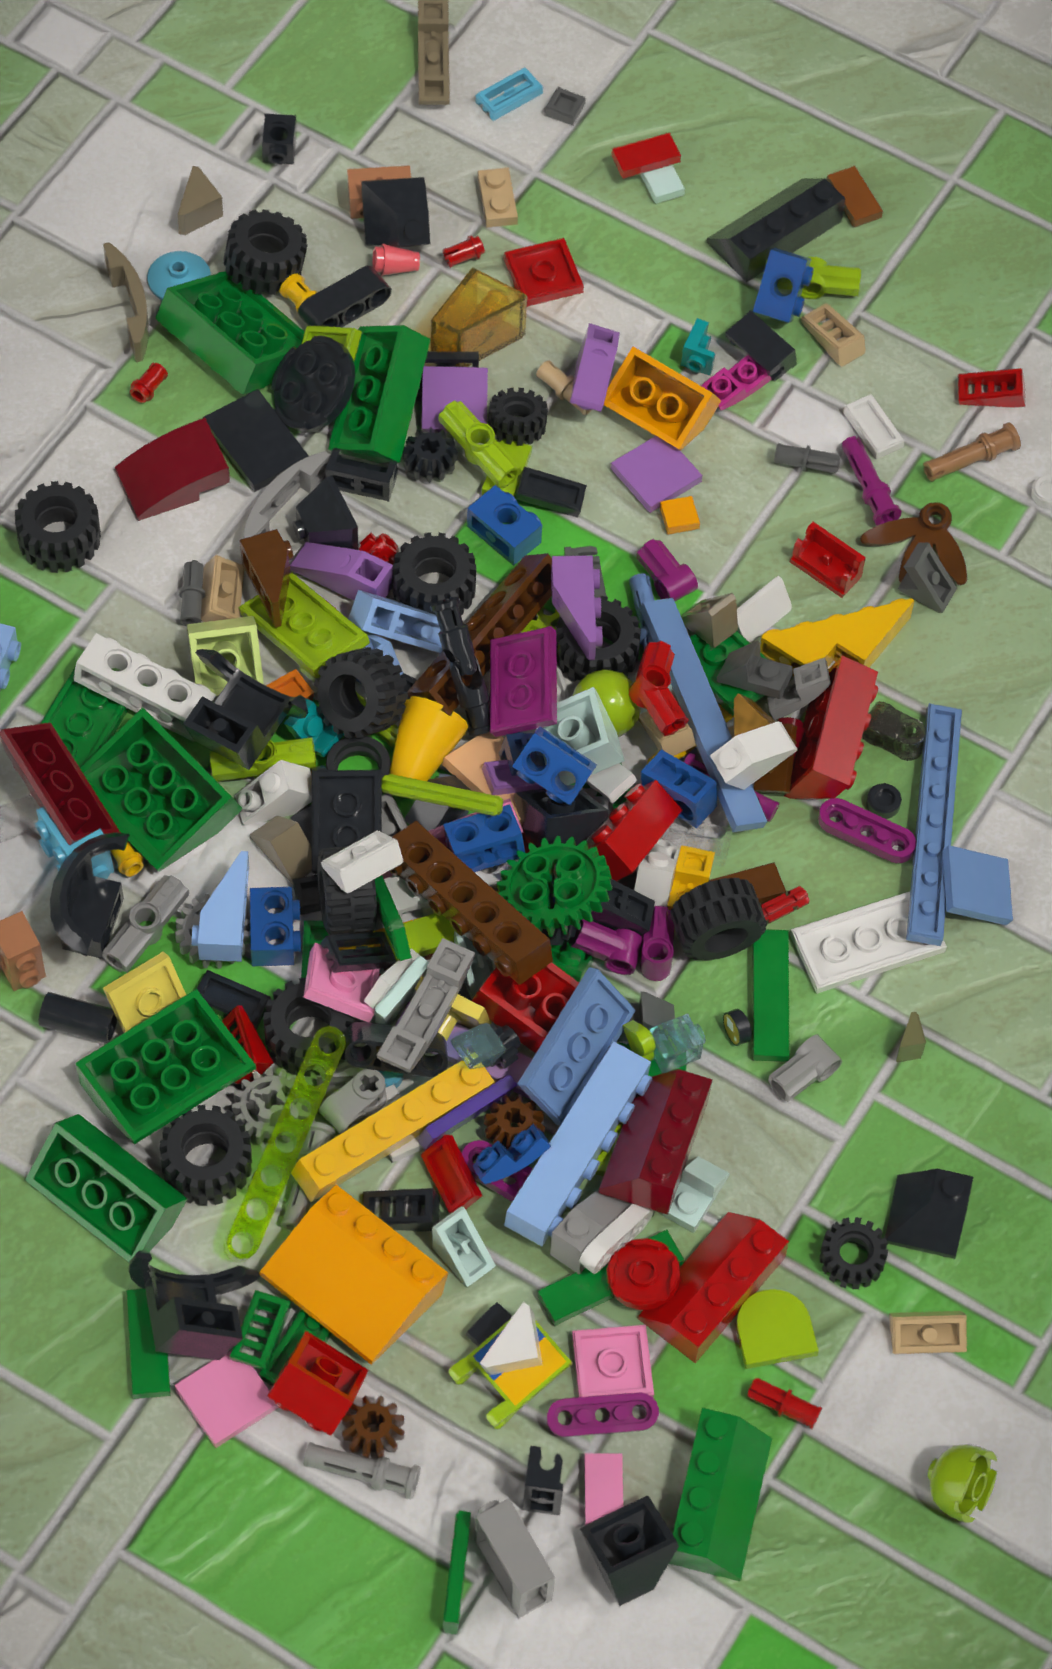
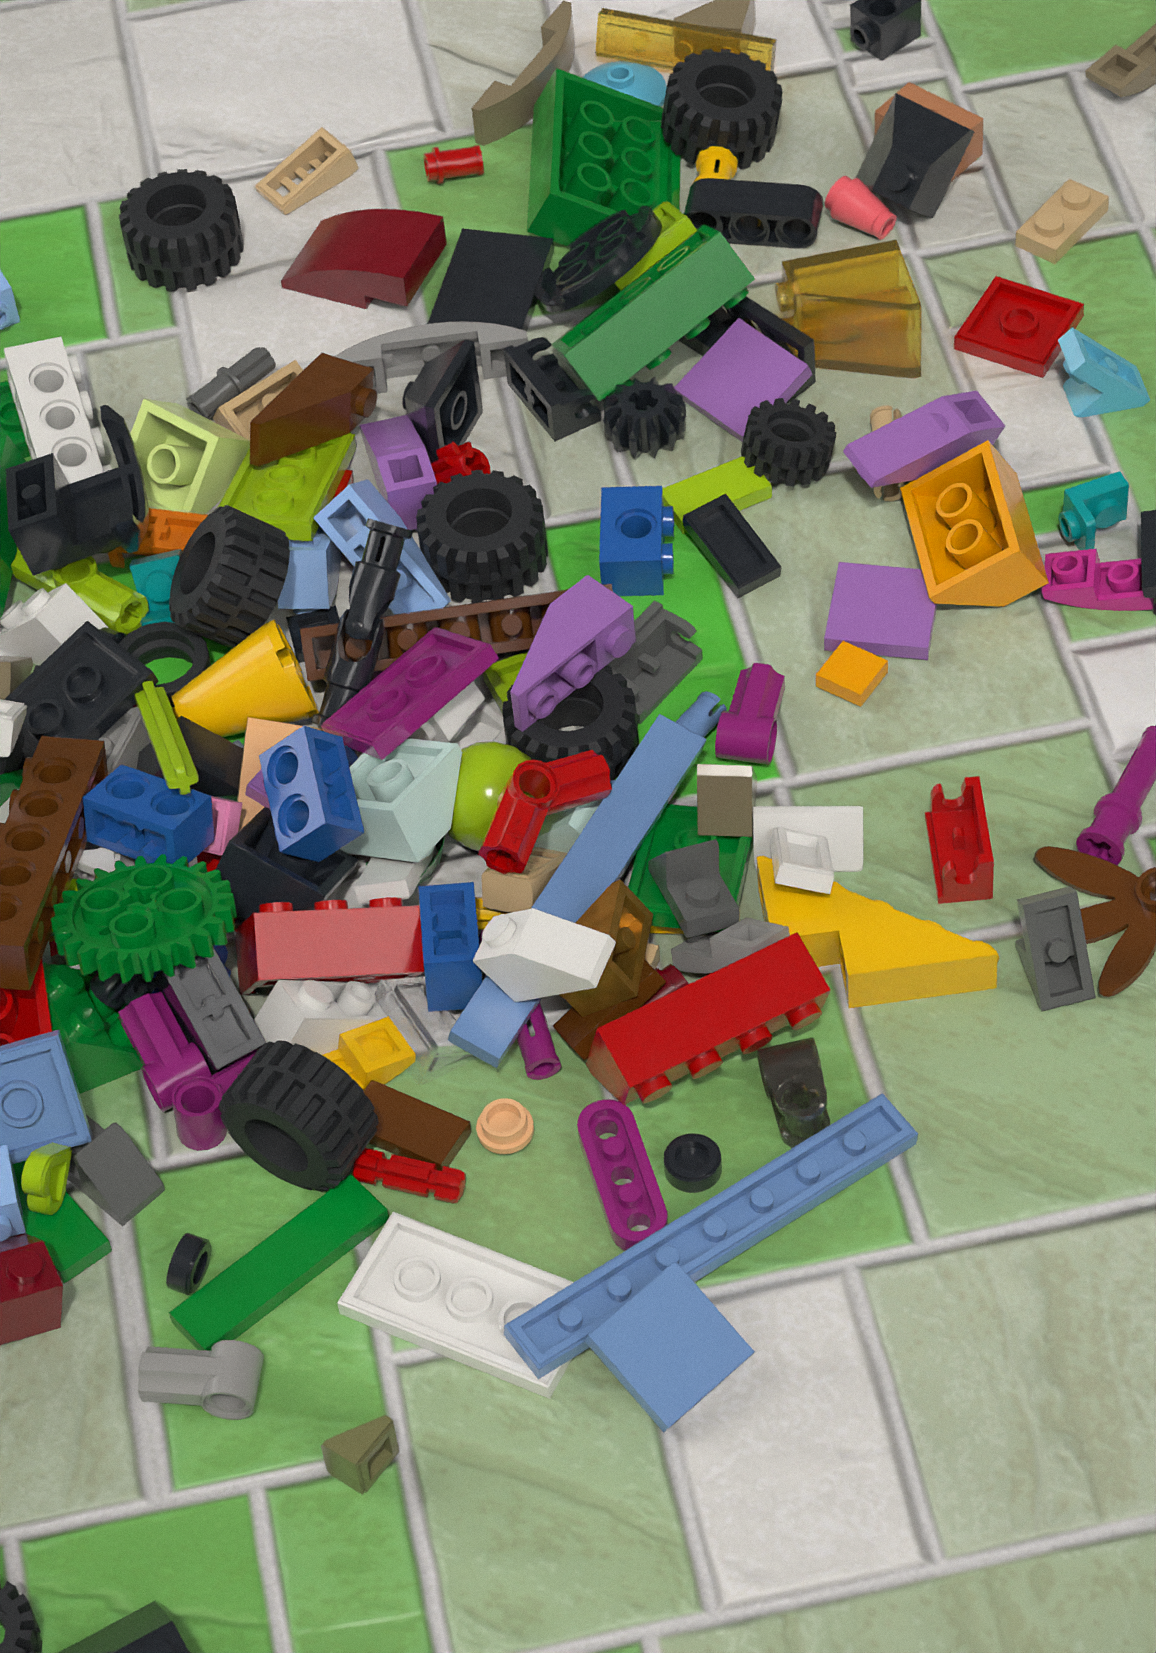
camera: 55 degrees right, 10 degrees down
lime piece [438,400,521,488] -> none
red pin [442,235,485,268] -> none
clear light blue brick [649,1014,706,1073] -> none
dark grey axle [774,443,841,473] -> none
none -> tan slope [254,127,359,215]
none -> light nougat plate [476,1098,534,1154]
none -> clear yellow tile [595,8,777,72]
none -> white tile [770,827,834,894]
none -> medium azure slope [1058,327,1150,418]

